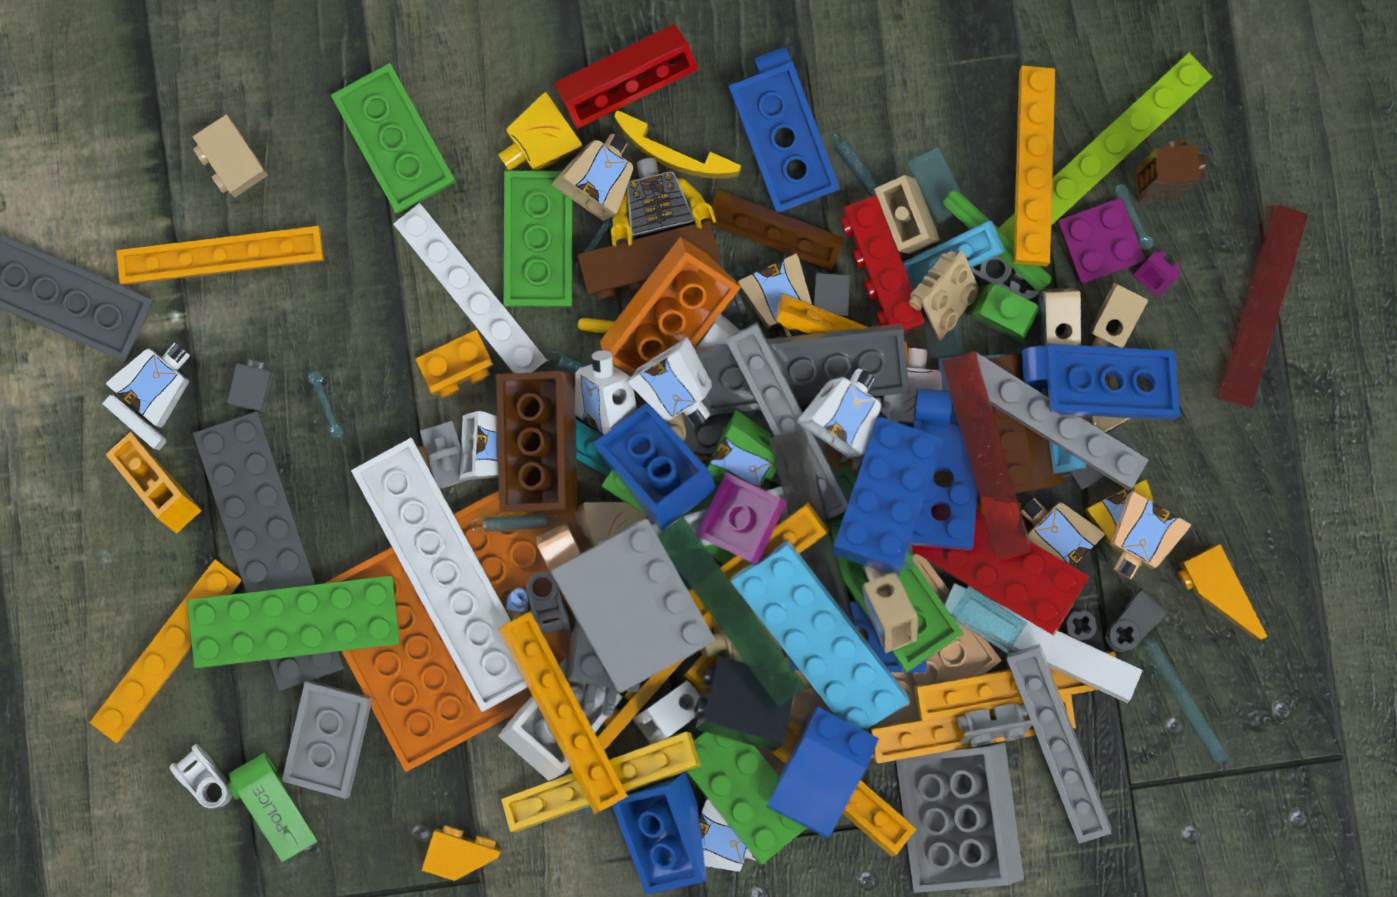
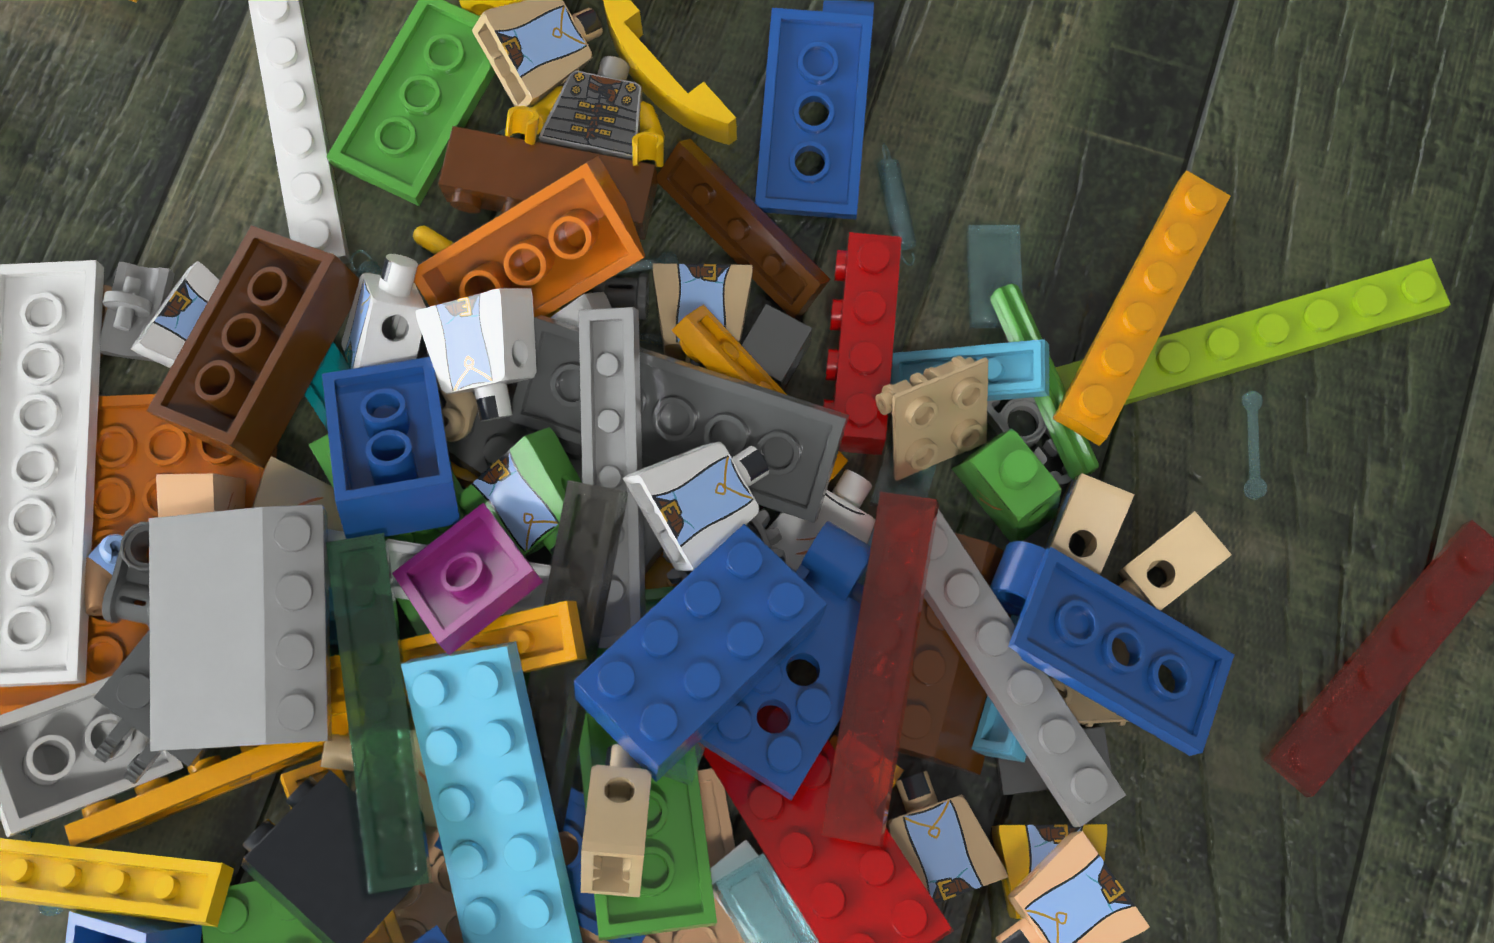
camera: 30 degrees right, 10 degrees down
clear light blue hinge [308,371,343,438] -> none
light orange bracket [416,330,495,398] -> none
clear light blue piece [471,513,560,532] -> none
light orange plate [498,612,627,814] -> none
white torso [632,680,704,745] -> none
tan brick [874,175,940,254] -> none
magenta plate [1057,198,1145,285] -> none
magenta tile [1133,251,1181,298] -> none
reddish brown brick [1135,140,1206,203] -> none

